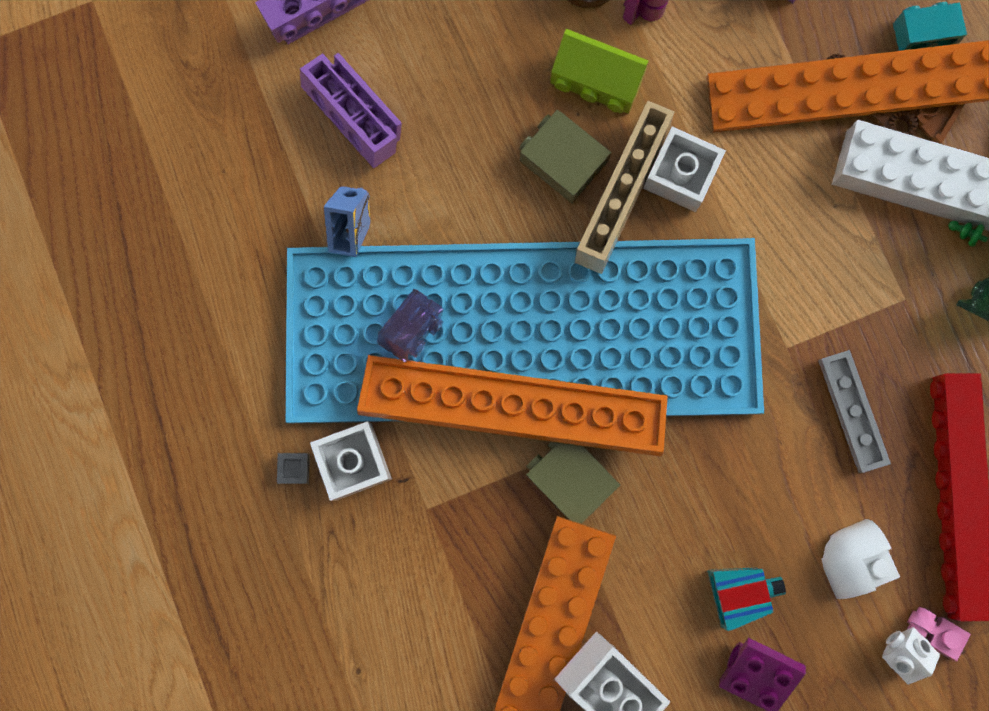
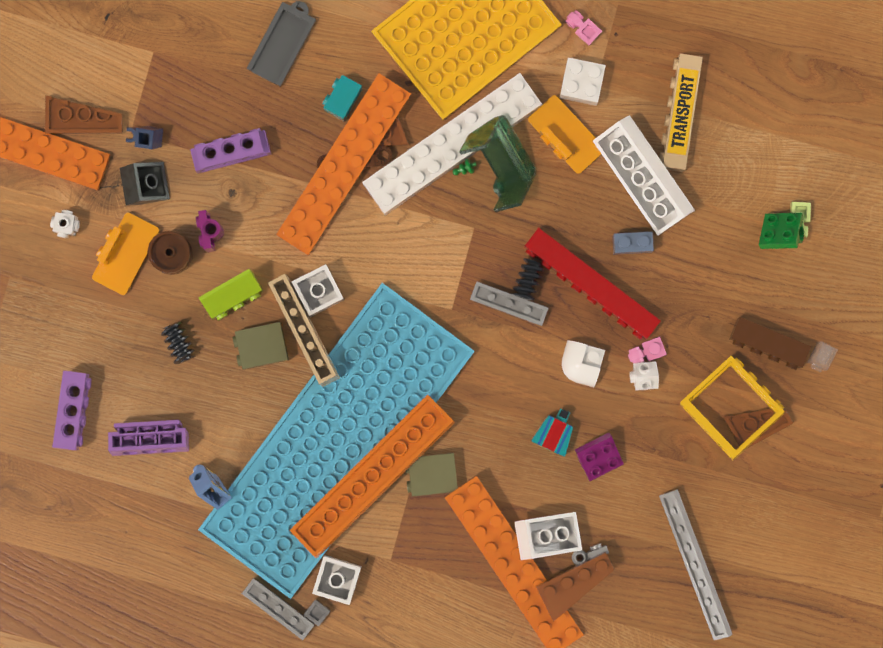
camera: 55 degrees left, 5 degrees up
clear purple brick [377,289,444,362] -> none
none -> black piece [161,321,196,364]
none -> light grey plate [241,578,315,640]
none -> black piece [511,258,545,300]

